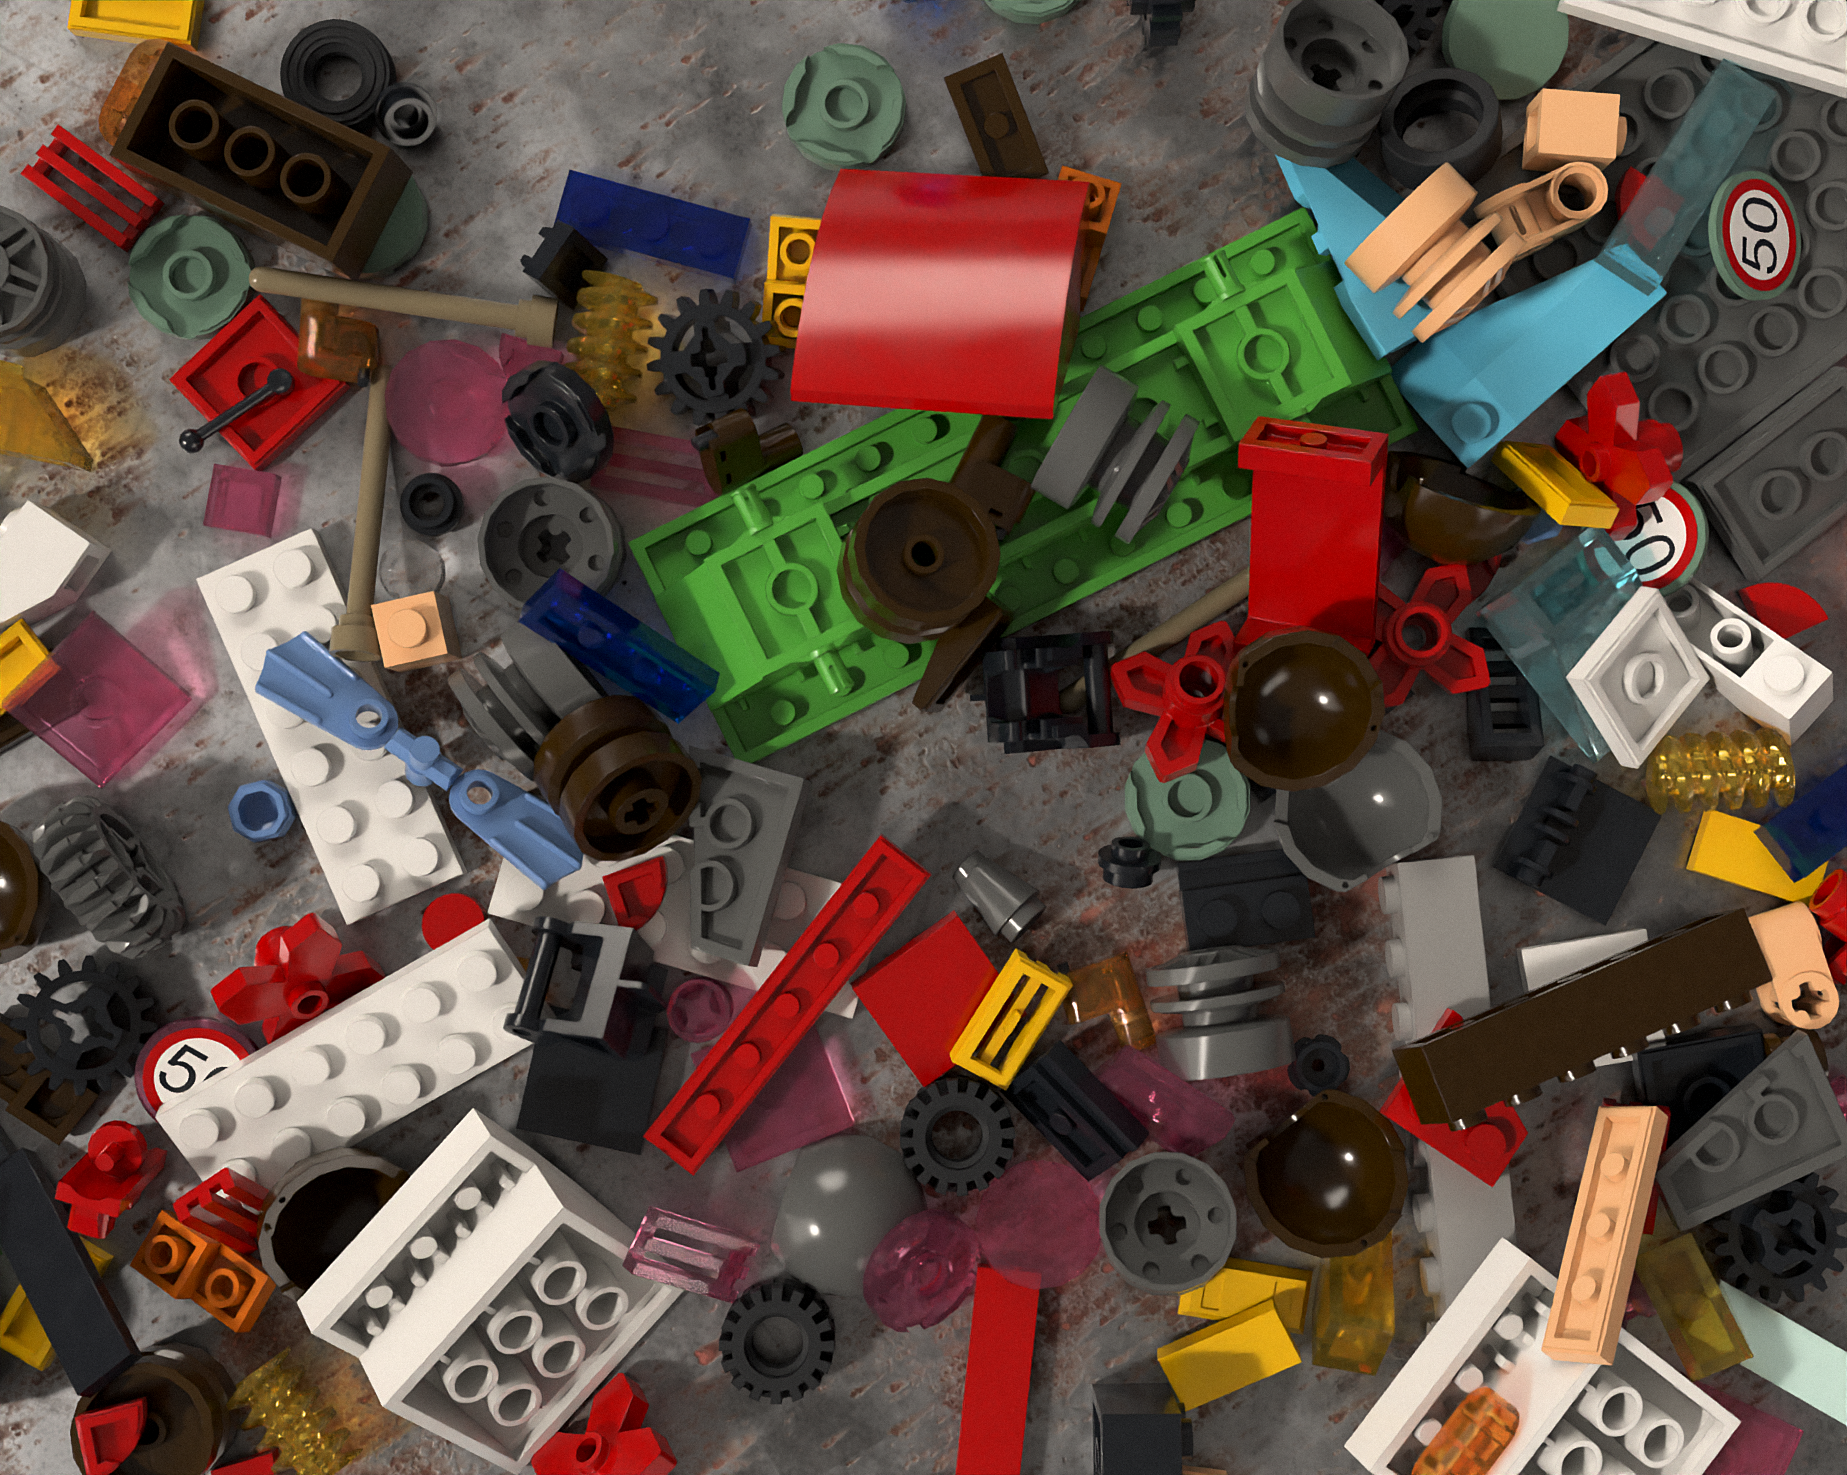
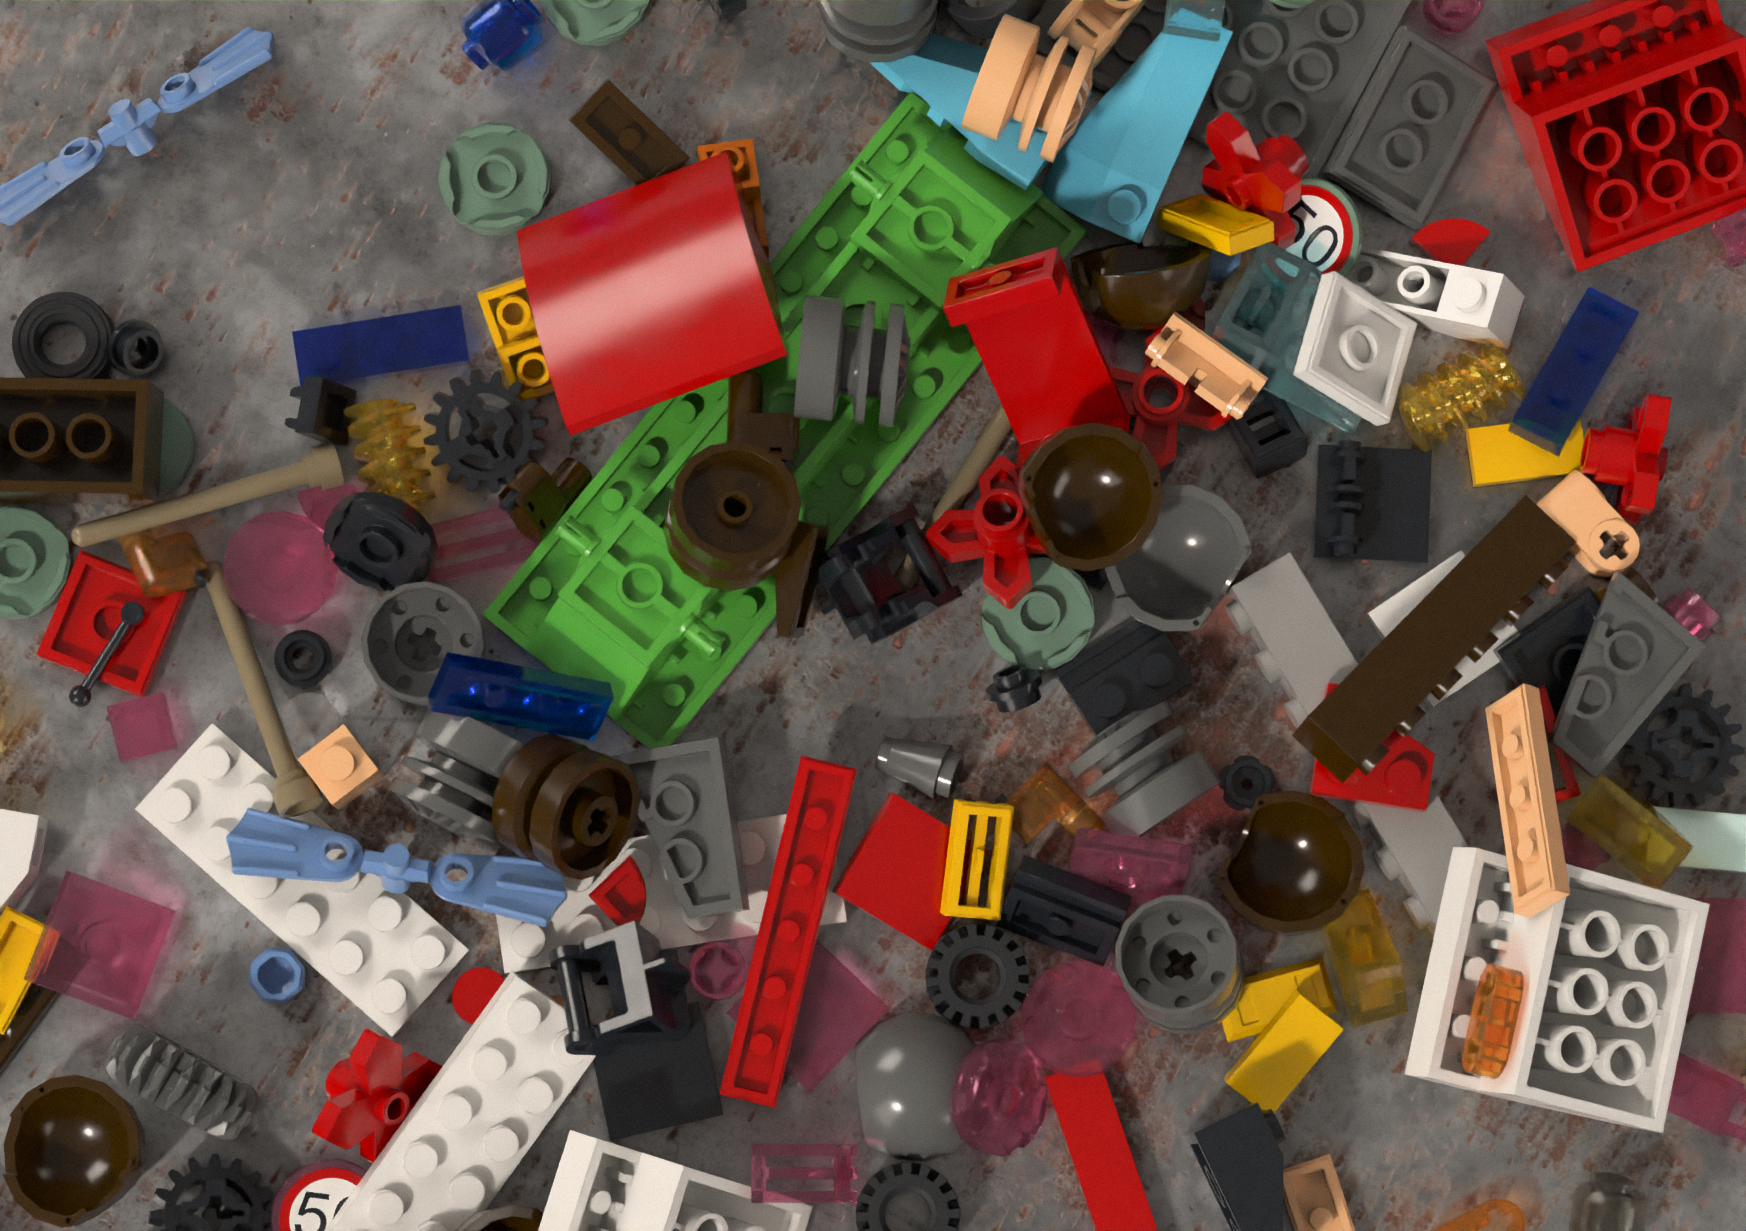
camera: 30 degrees left, 5 degrees down
none -> light nougat hinge [1145,312,1268,420]

